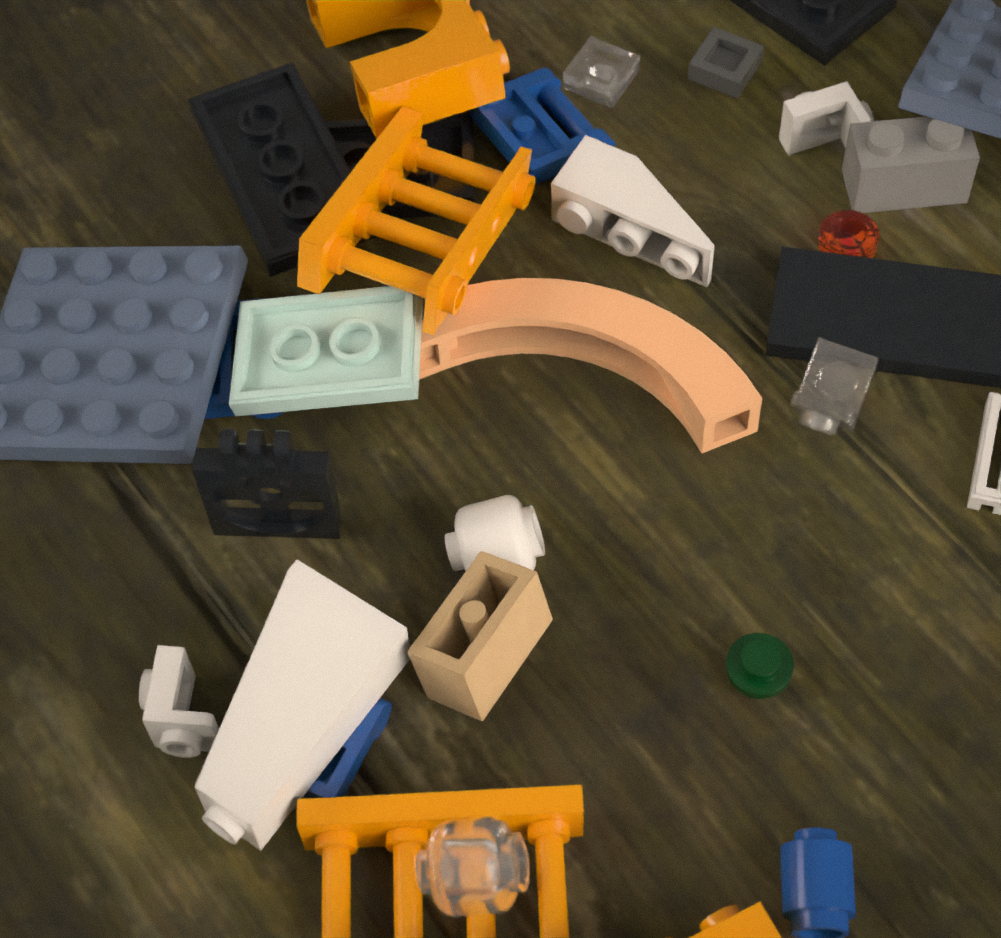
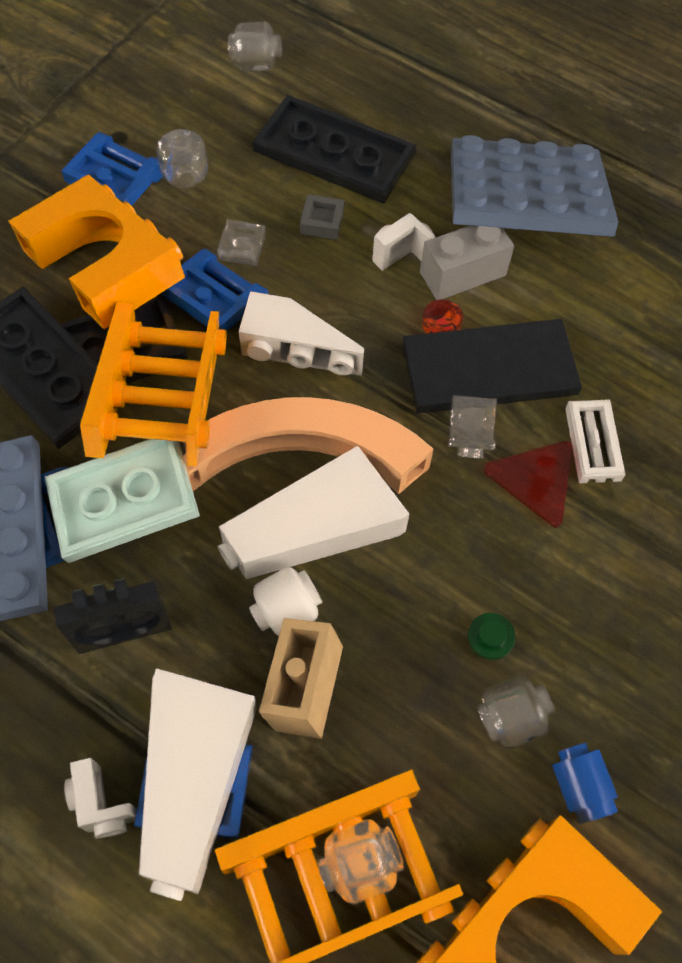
camera: 25 degrees left, 5 degrees up
none -> white slope [218,446,409,579]
none -> clear head [477,675,555,749]
none -> clear red piece [483,441,572,528]

